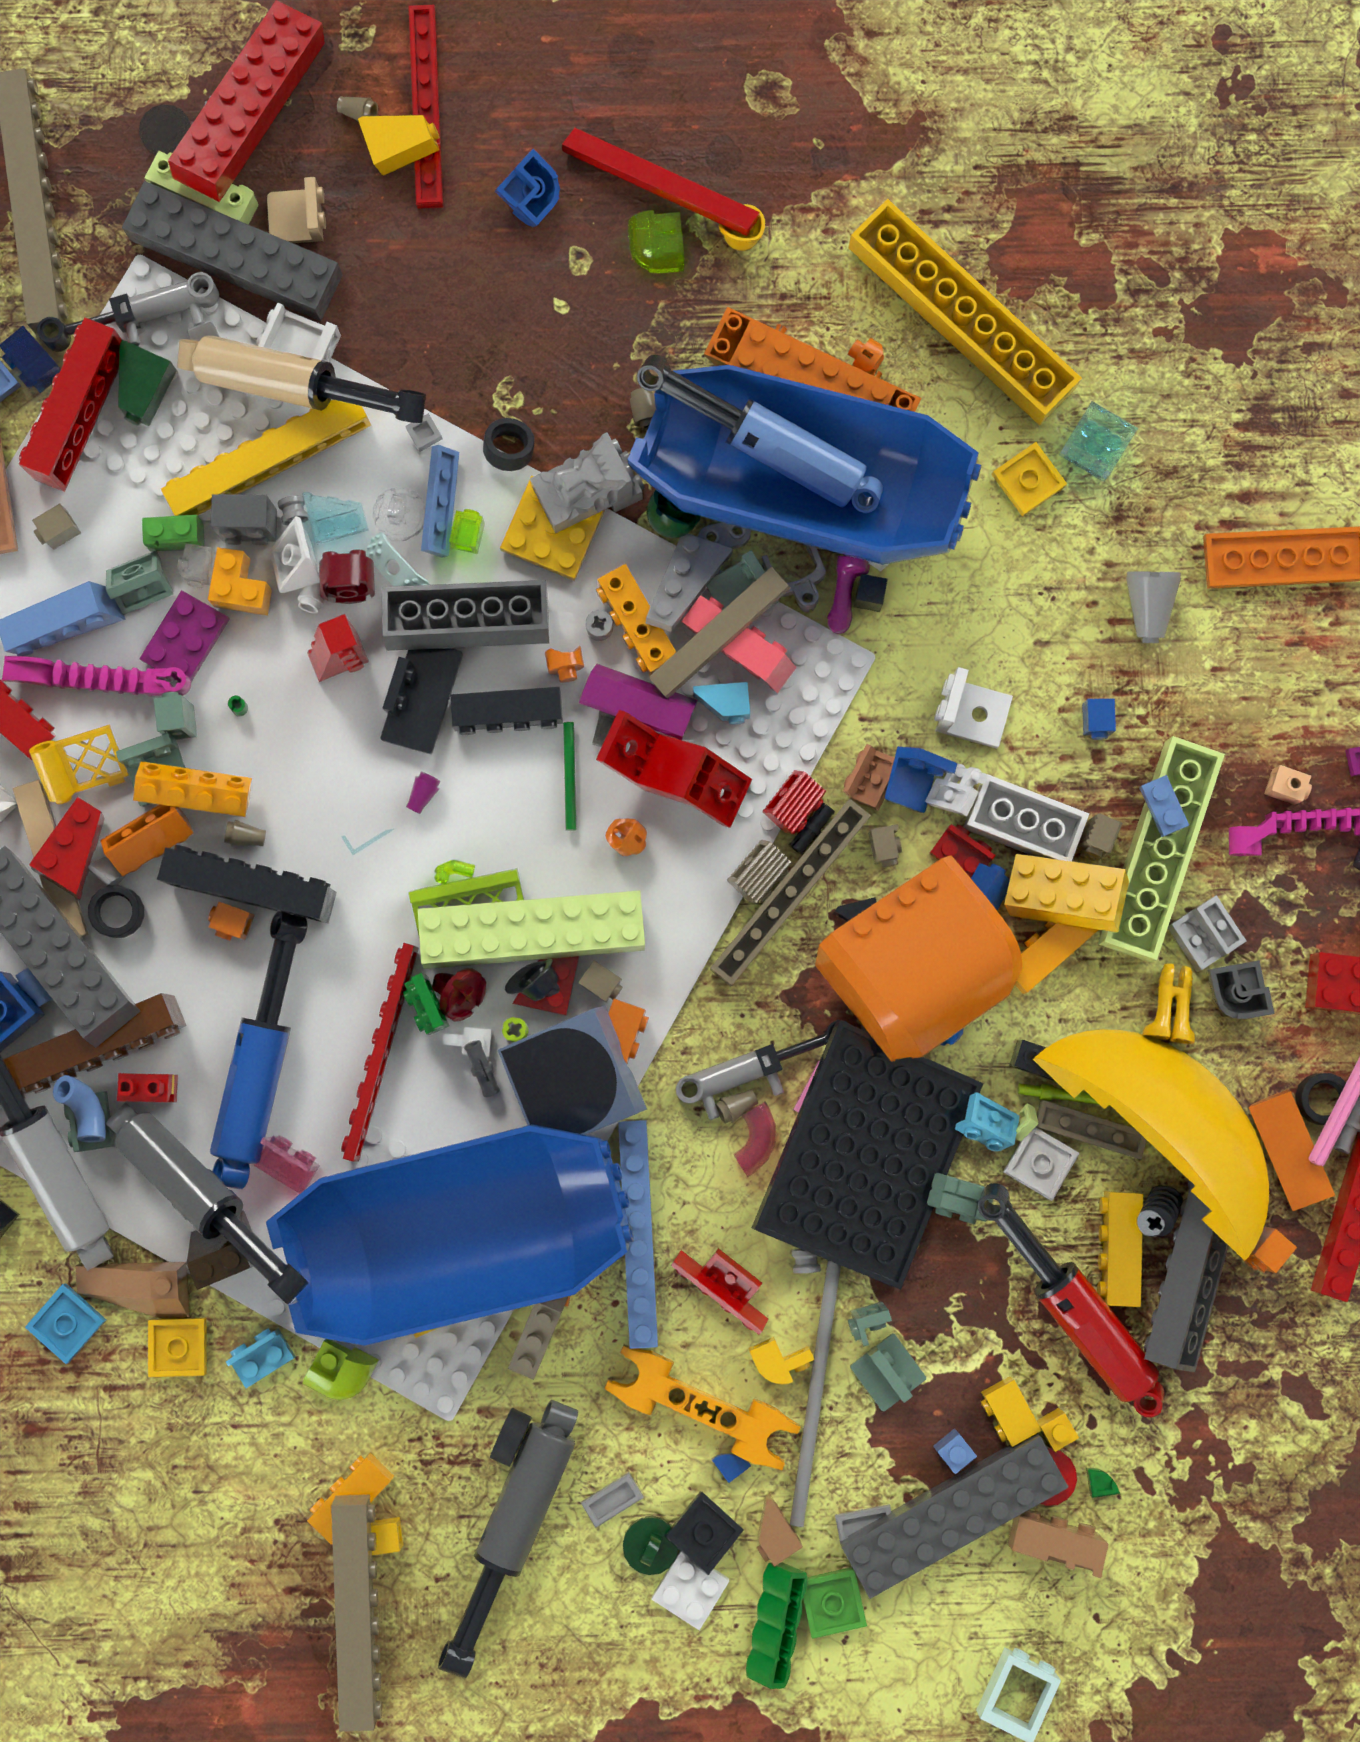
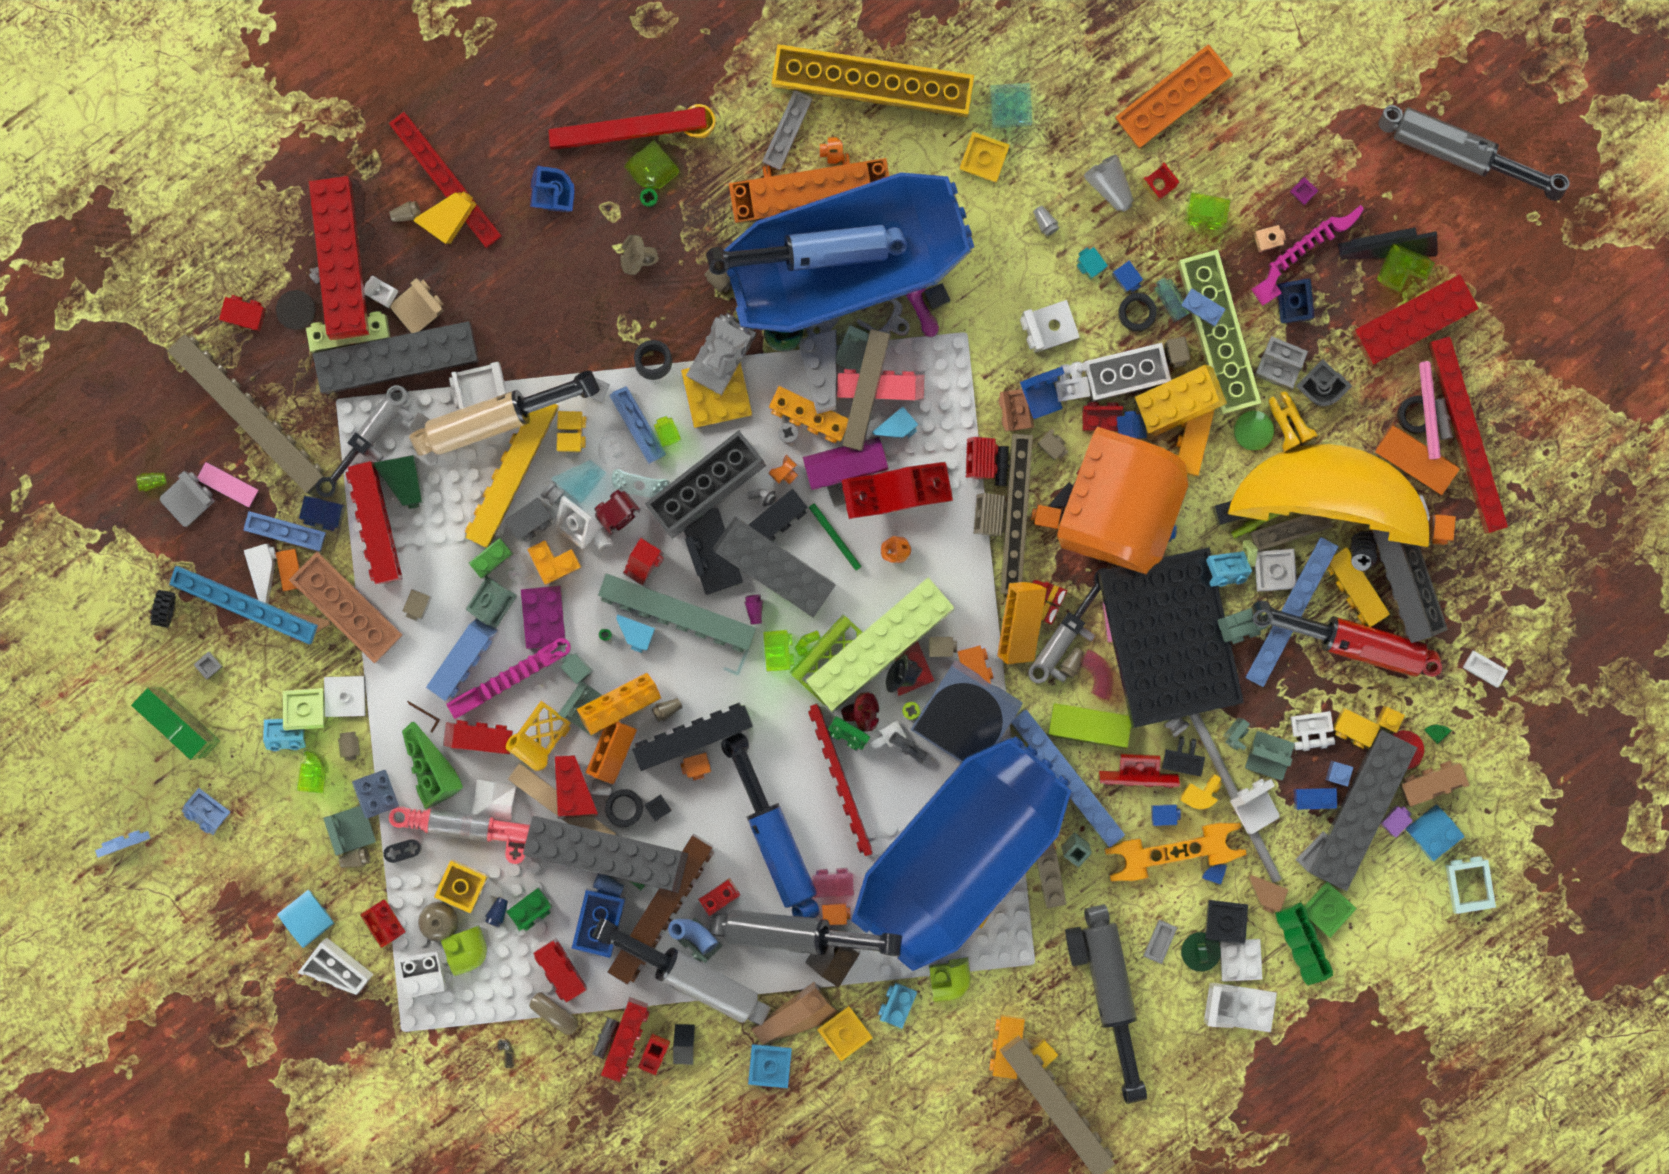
camera: 30 degrees left, 5 degrees up
none -> red brick [219,295,266,332]
none -> white bracket [364,276,398,308]
none -> yellow piece [557,411,587,453]
none -> sand green brick [598,573,756,653]
none -> medium azure slope [616,614,656,653]
none -> dark tan tile [620,235,659,275]
none -> green bush [640,188,658,207]
none -> black plate [644,794,672,822]
none -> dark grey brick [713,516,836,618]
none -> light grey plate [747,489,776,507]
none -> light grey plate [762,90,813,171]
none -> clear neon green brick [763,630,795,672]
none -> orange brick [822,903,851,925]
none -> light orange brick [997,582,1047,664]
none -> orange brick [1030,505,1061,530]
none -> hips [1032,580,1068,625]
none -> light grey cone [1033,206,1059,236]
none -> lime brick [1047,703,1131,749]
none -> sand green brick [1061,832,1092,867]
none -> teal brick [1076,247,1108,280]
none -> black tyre [1118,293,1157,331]
none -> red piece [1141,162,1180,203]
none -> blue brick [1151,804,1181,826]
none -> clear light blue brick [1154,277,1191,323]
none -> black hinge [1161,736,1205,777]
none -> clear neon green brick [1183,192,1231,230]
none -> white bracket [1204,983,1277,1032]
none -> white bracket [1230,779,1280,834]
none -> bright green dish [1234,411,1274,450]
none -> medium blue plate [1246,537,1339,687]
none -> dark blue slope [1277,278,1315,323]
none -> white plate [1290,711,1335,751]
none -> blue brick [1293,788,1337,810]
none -> medium lavender brick [1380,806,1413,837]
none -> dark azure slope [1405,804,1465,861]
none -> white plate [1463,650,1508,688]

